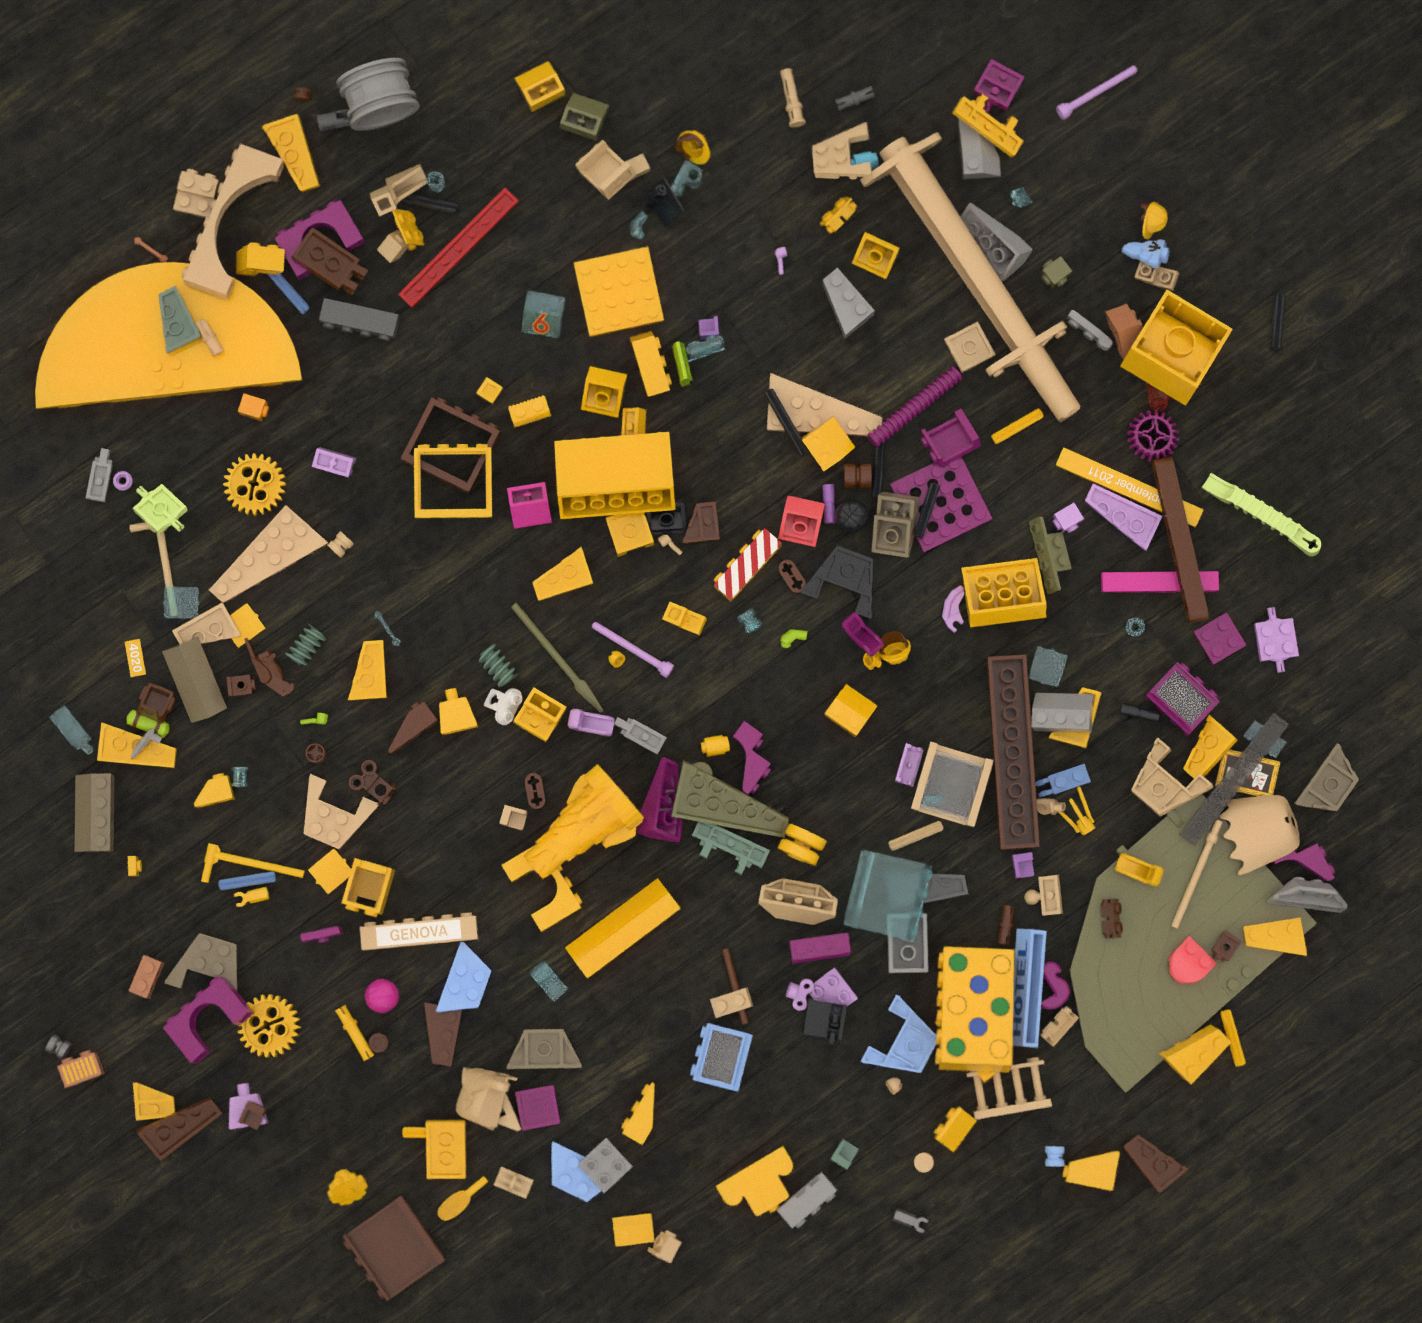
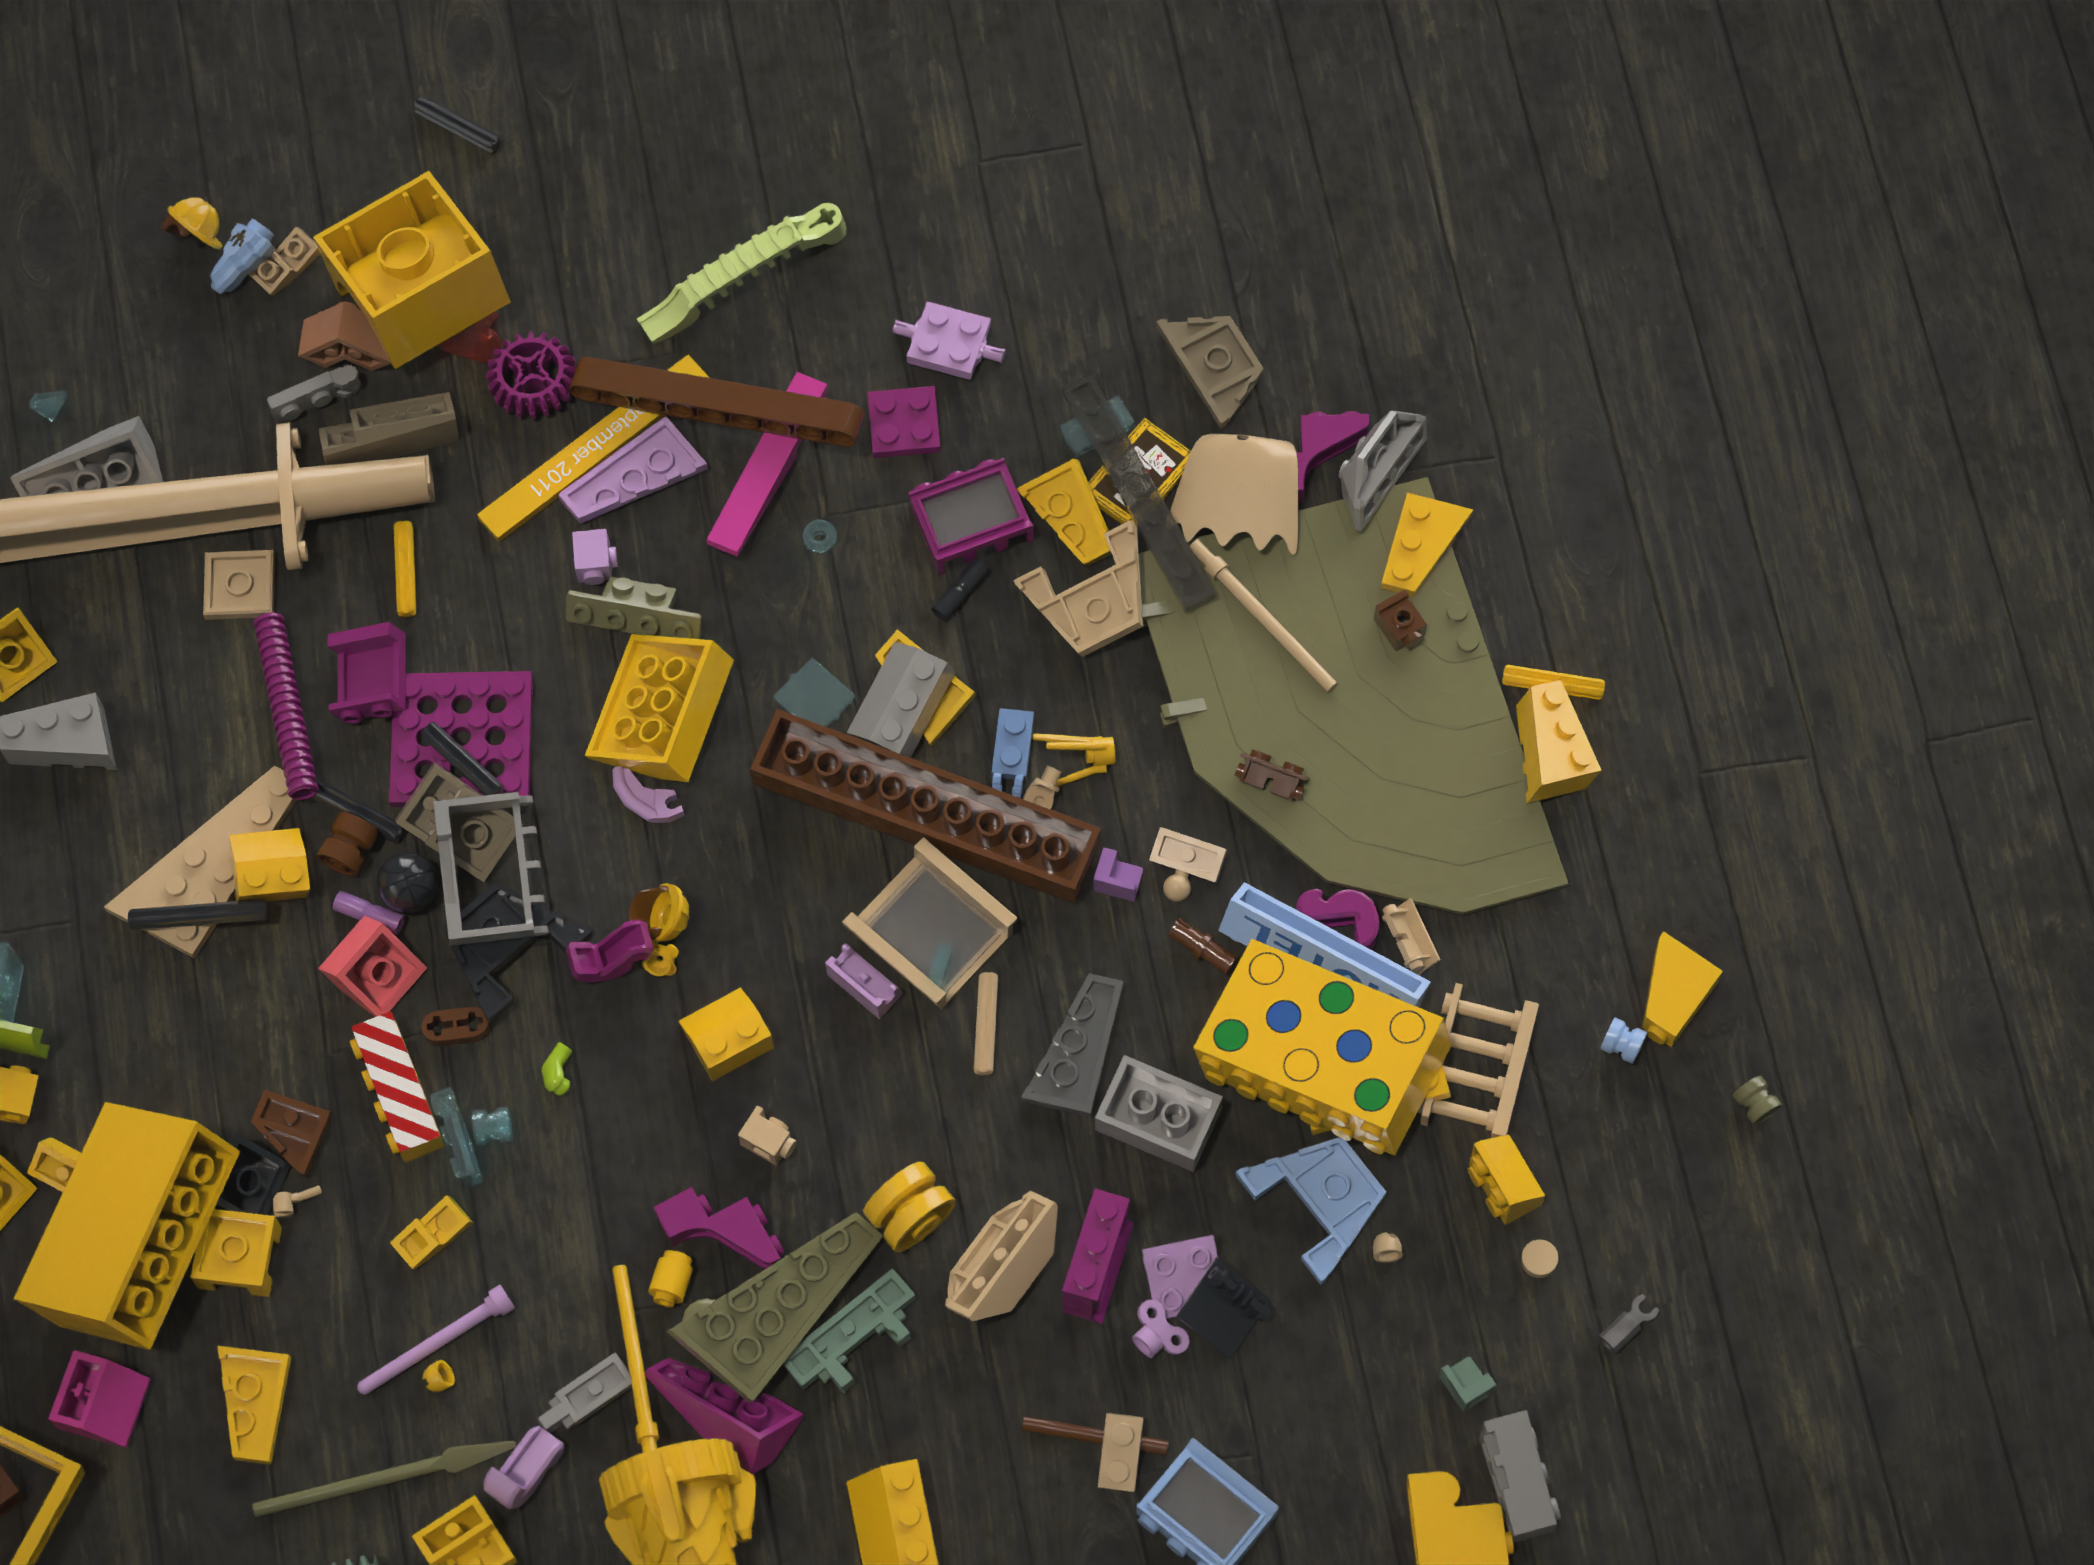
camera: 65 degrees left, 15 degrees down
clear light blue panel [843,850,932,942] -> none
olive brick [1041,256,1072,288] -> none
yellow animal [1115,853,1164,887] -> none
reddish brown wing [1122,1135,1189,1193] -> none
coral slope [1168,936,1217,984] -> none
none -> dark tan slope [319,392,459,465]
none -> clear light blue hinge [430,1087,483,1187]
none -> light grey hinge [433,792,548,946]
none -> yellow bar [612,1265,659,1453]
none -> tan brick [738,1106,797,1166]
none -> olive wheel [1732,1076,1783,1125]

